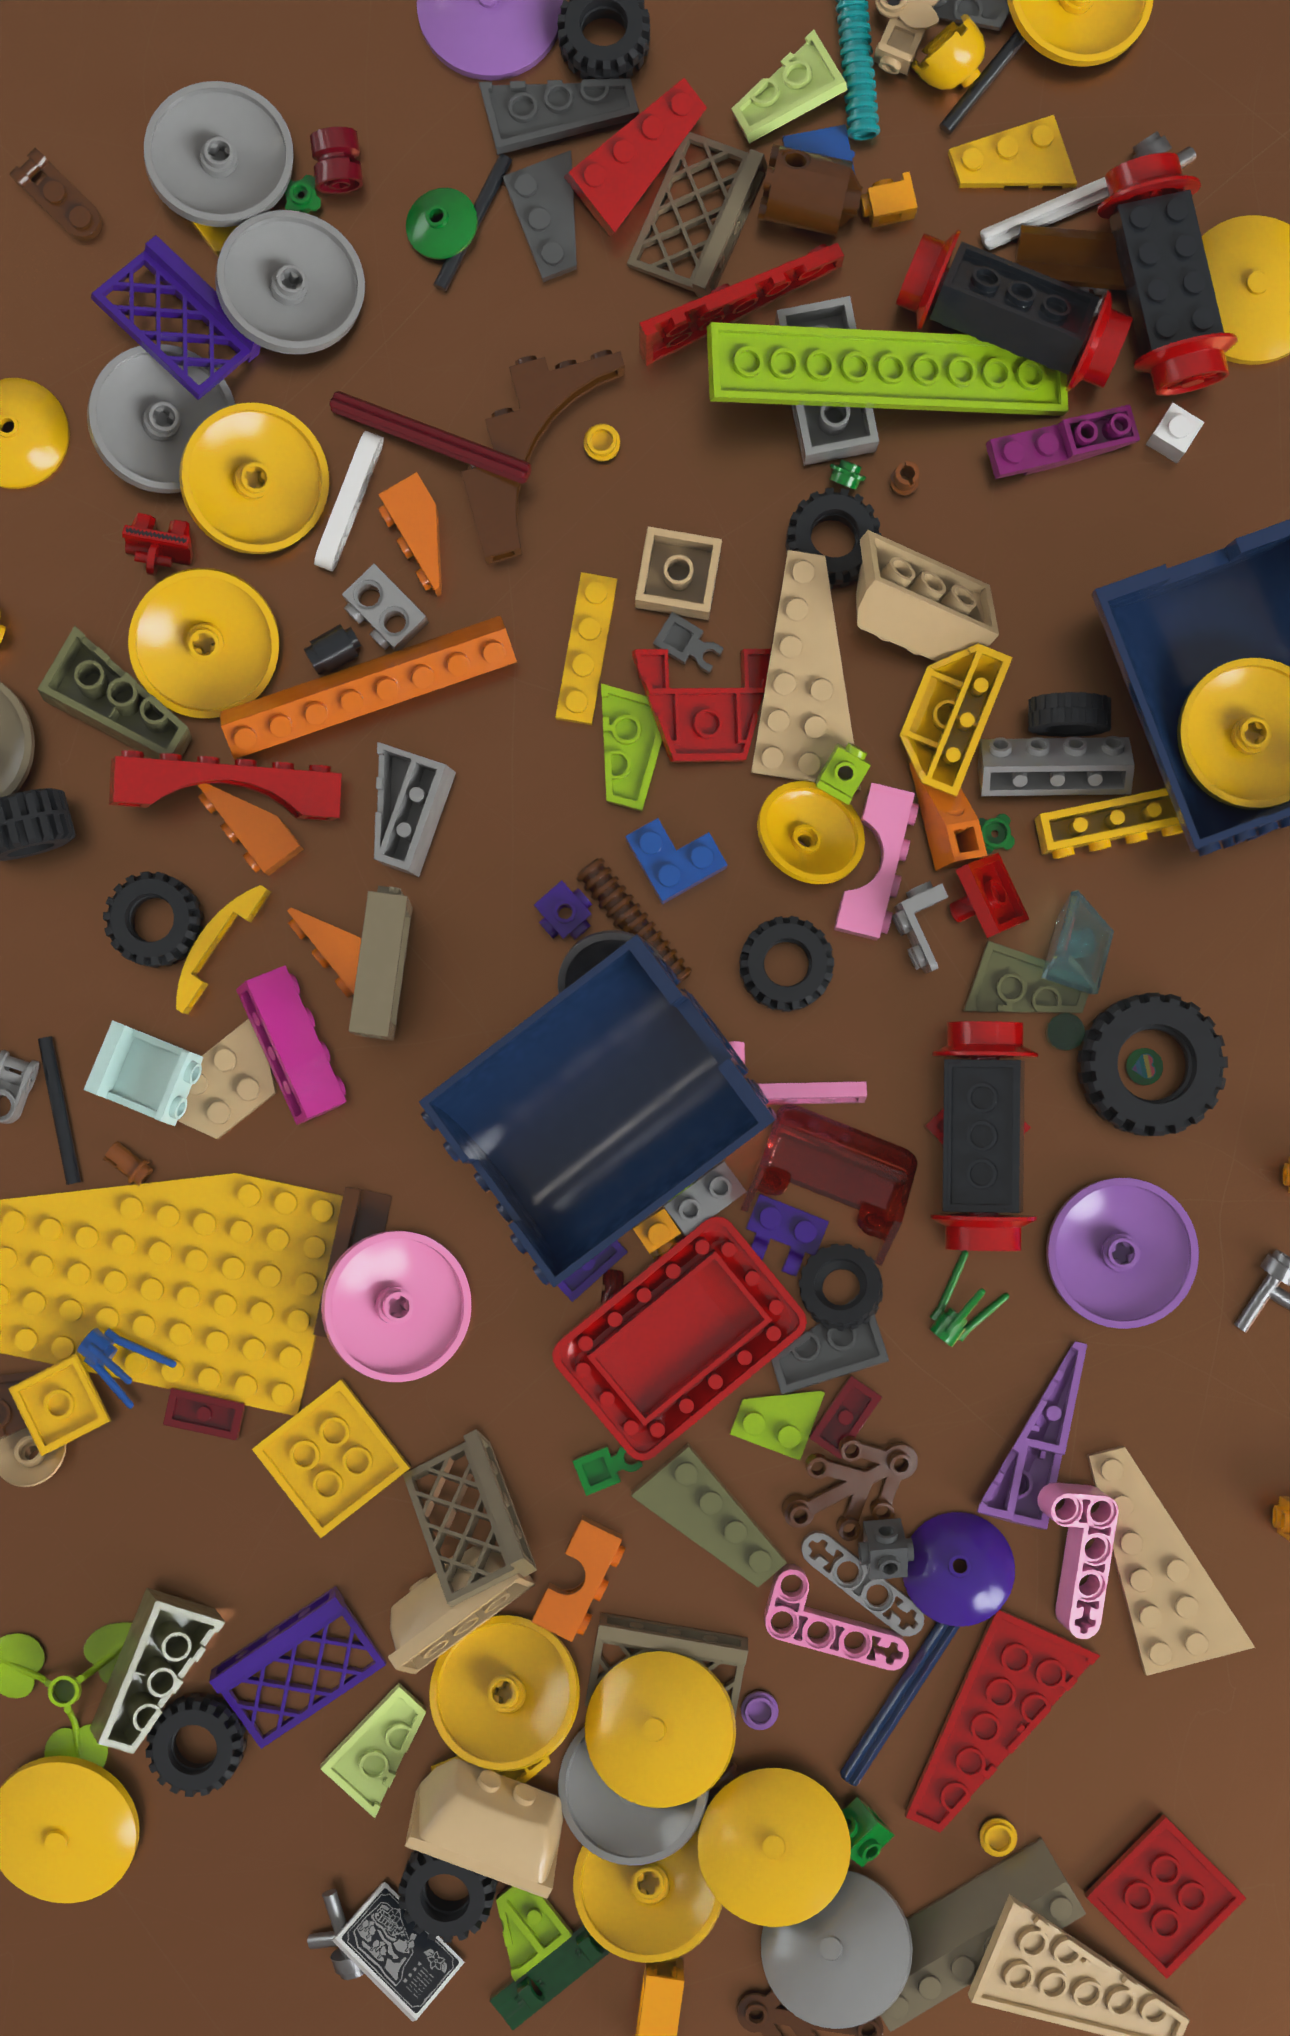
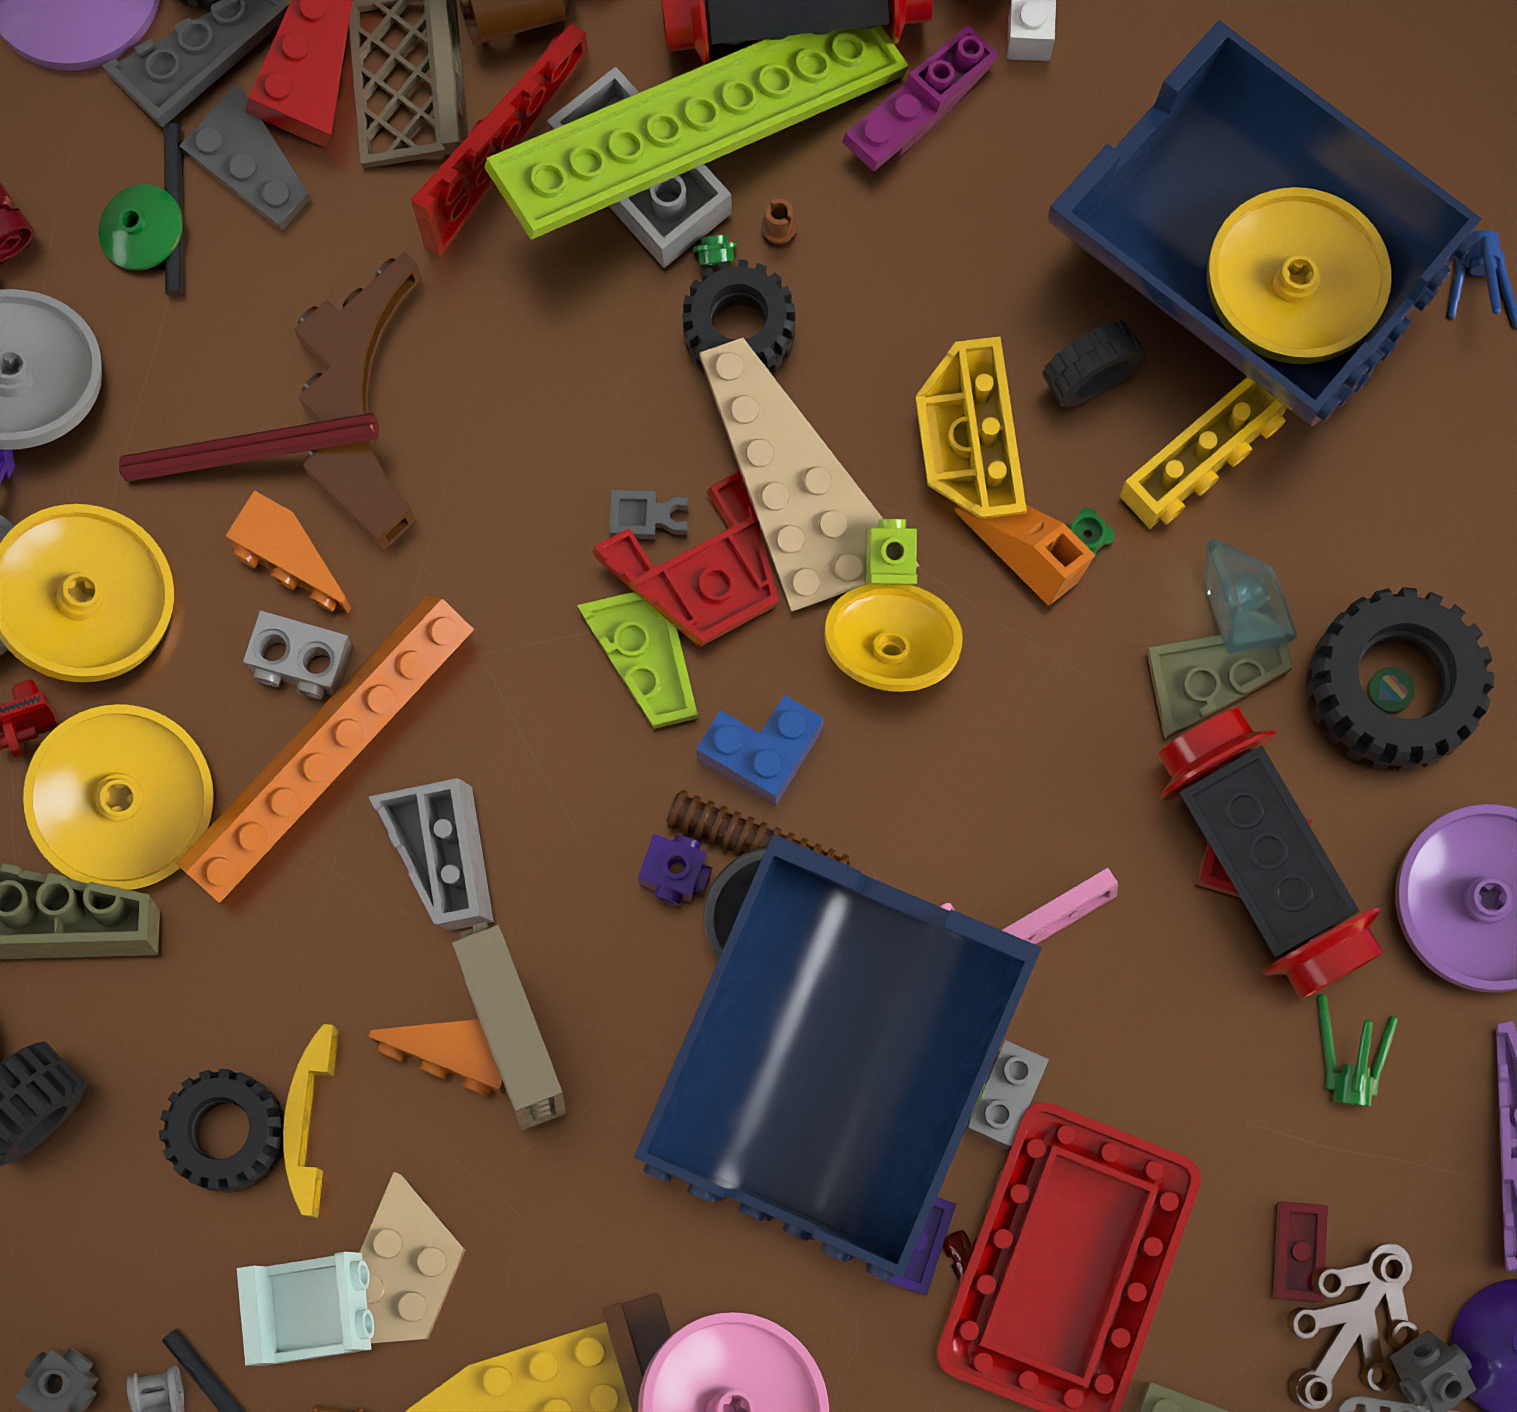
camera: 30 degrees left, 10 degrees down
red arch [109,750,342,821] -> none
orange slope [198,784,304,876] -> none
dark pink brick [236,965,347,1125] -> none
black brick [304,624,362,675] -> none
white beam [314,431,384,571] -> none
yellow plate [555,572,618,726] -> none
yellow plate [583,424,620,461] -> none
light orange brick [633,1207,683,1259] -> none
tan brick [635,526,722,620] -> none
lime wing [730,1390,825,1460] -> none
black tyre [739,916,834,1012] -> none
clear red windscreen [740,1104,918,1266] -> none
dark purple plate [745,1194,829,1277] -> none
dark grey wing [771,1295,889,1395] -> none
black tyre [799,1244,883,1331] -> none
bright pink arch [834,782,919,941] -> none
tan windscreen [856,530,999,662] -> none
light grey bracket [892,881,948,974] -> none
red tile [949,852,1030,938] -> none
light grey brick [977,736,1135,796] -> none
clear green tile [1046,1013,1085,1051] -> none

